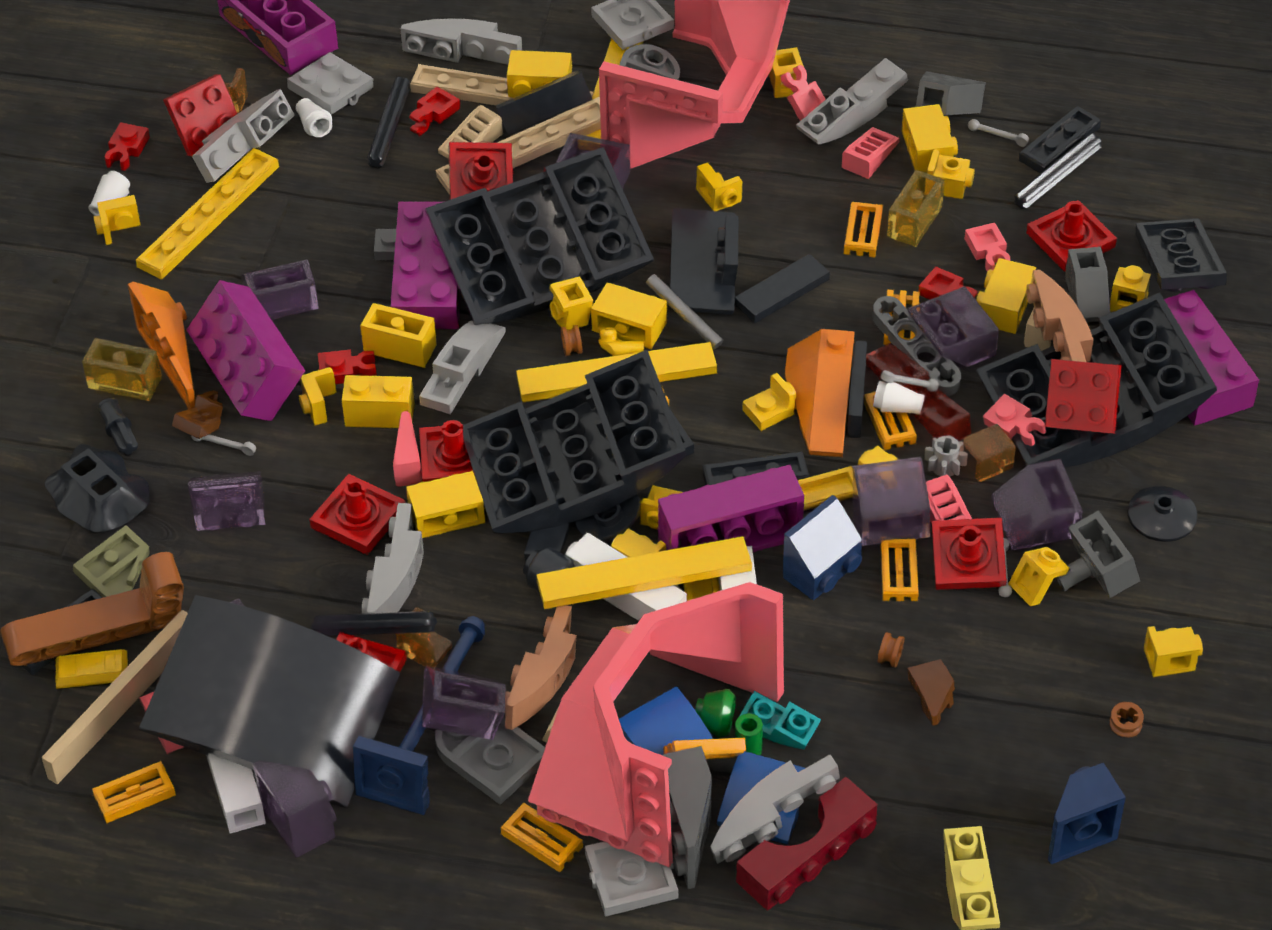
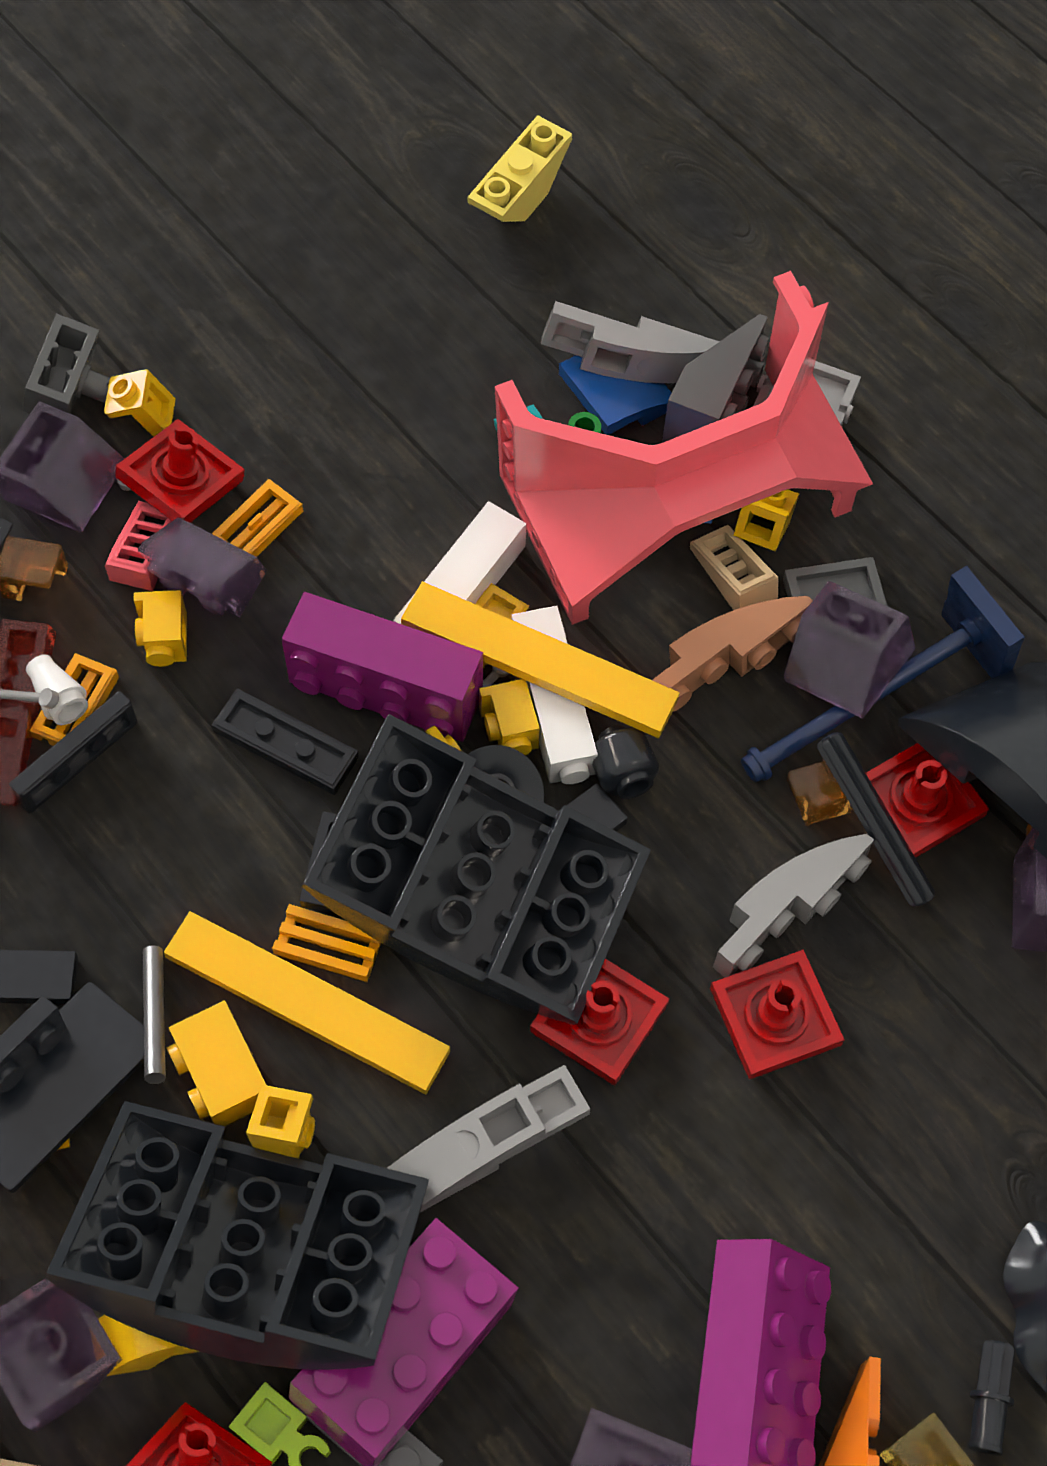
camera: 145 degrees left, 15 degrees up
reddish brown slope [172,390,223,439] -> none
clear purple slope [188,471,266,531] -> none
light grey hinge [191,435,256,456] -> none
yellow bracket [299,367,336,426] -> none
red plate [318,349,377,384] -> none
yellow brick [342,375,415,428] -> none
yellow brick [360,303,437,368] -> none
coral slope [393,411,422,487] -> none
yellow brick [406,471,485,538] -> none
light orange tile [501,803,583,872] -> none
dark orange bush [561,325,582,356] -> none
yellow arm [598,327,644,356] -> none
light orange tile [663,738,746,759] -> none
dark red arch [736,777,878,911] -> none
yellow bracket [742,373,796,431] -> none
slope [783,495,862,601] -> none
orange wedge [785,329,855,458] -> none
yellow tile [798,466,864,511] -> none
dark orange bush [878,632,904,668] -> none
reddish brown slope [907,659,955,725] -> none
light grey gear [924,435,968,477] -> none
dark blue slope [1047,762,1126,864] -> none
dark orange bush [1110,702,1144,738] -> none
yellow brick [1144,626,1203,677] -> none

